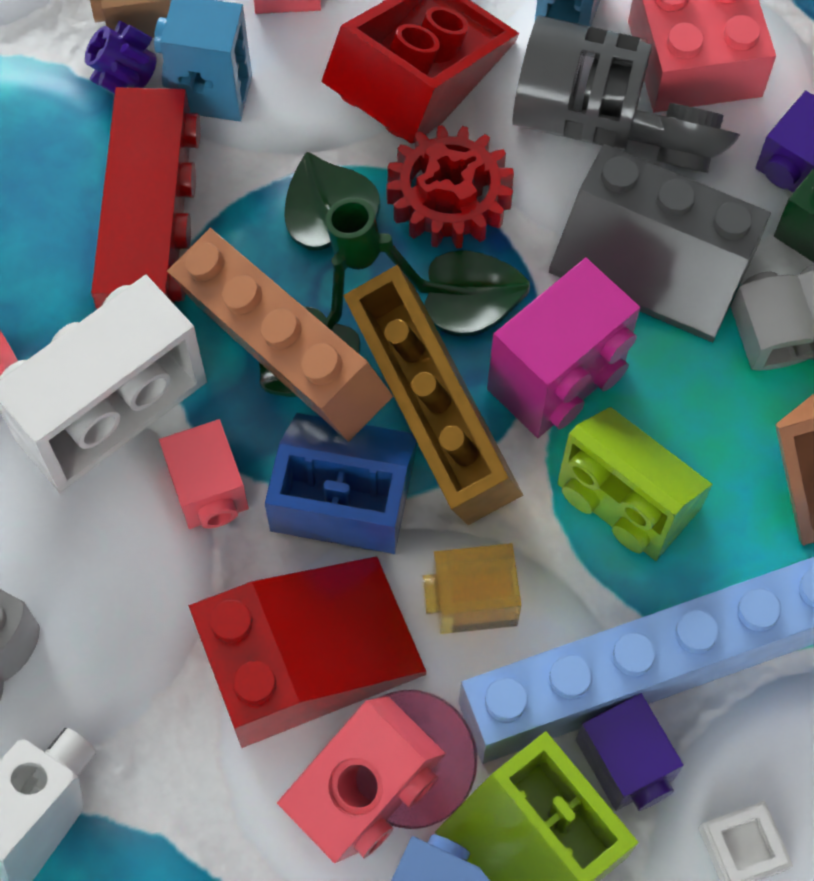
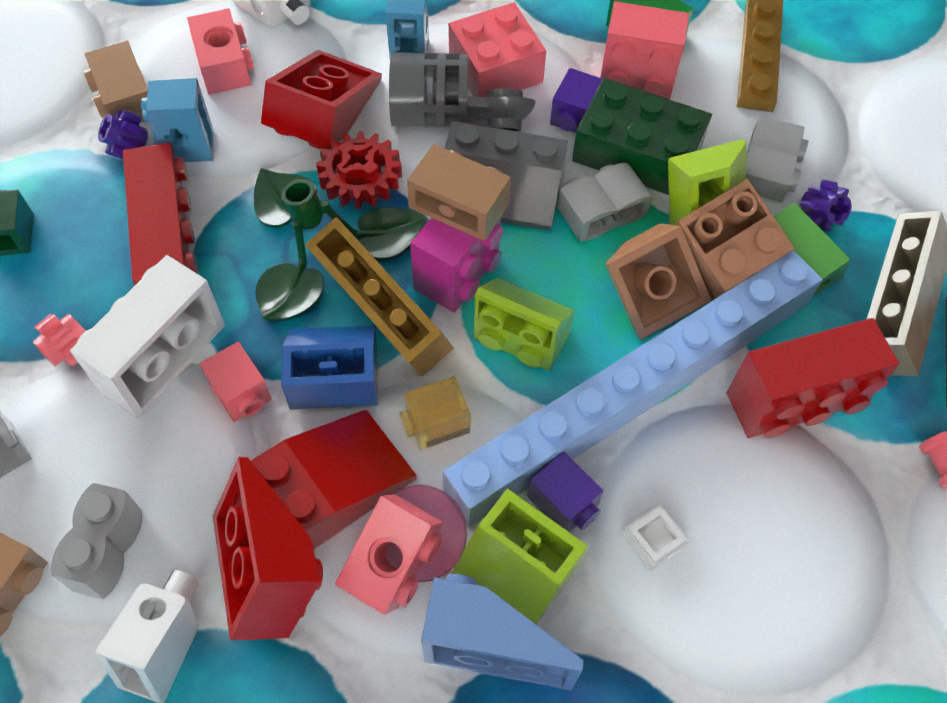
camera: 15 degrees left, 5 degrees down
nougat brick [167,228,393,442] -> none
none -> red slope [212,457,323,641]
none -> medium nougat brick [407,144,511,241]

